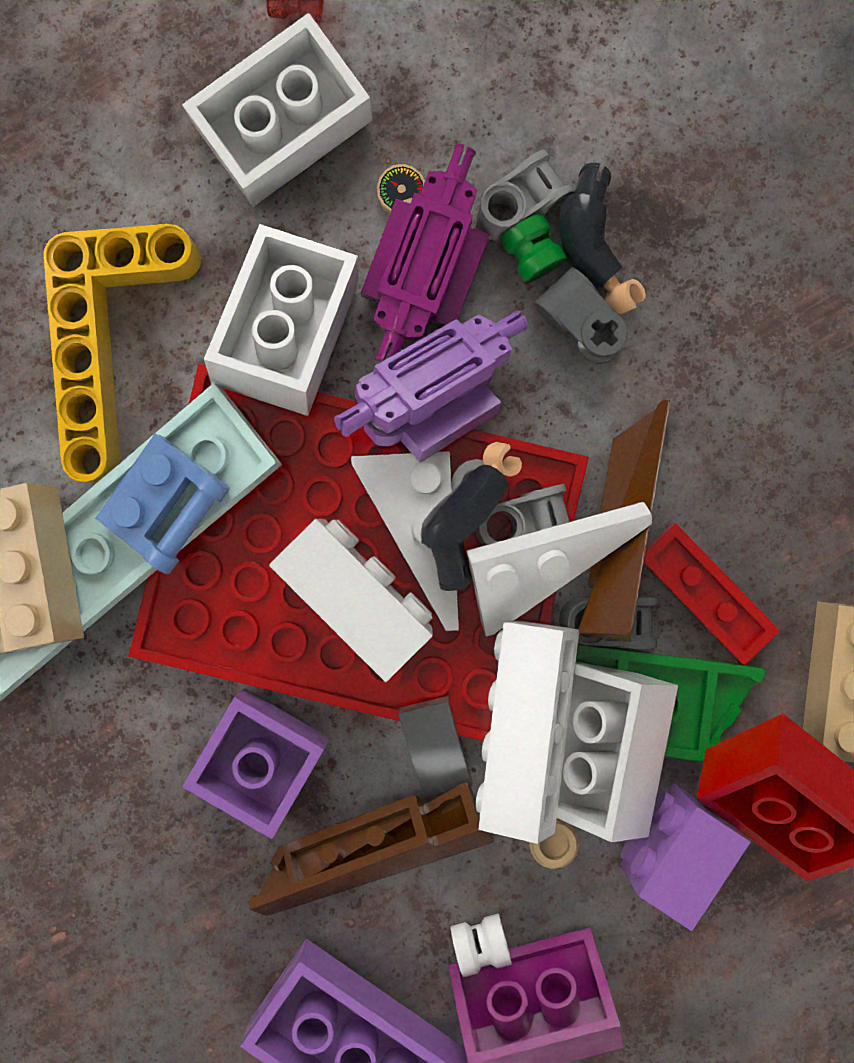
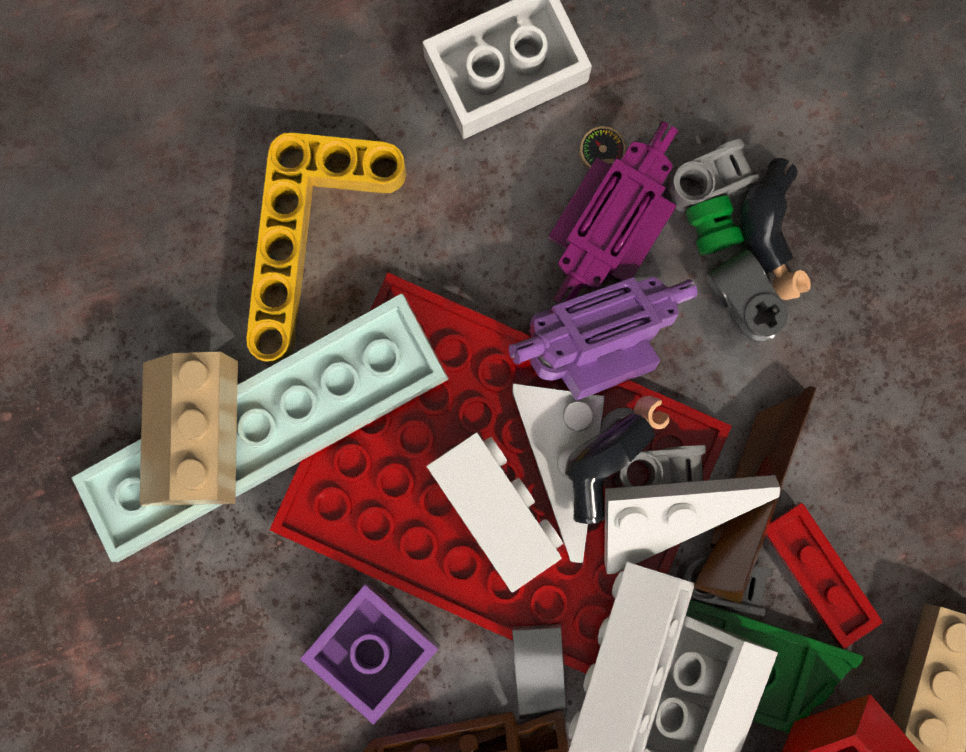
camera: 10 degrees right, 5 degrees down
medium blue plate [95,434,230,574] -> none
white brick [204,224,358,416] -> none

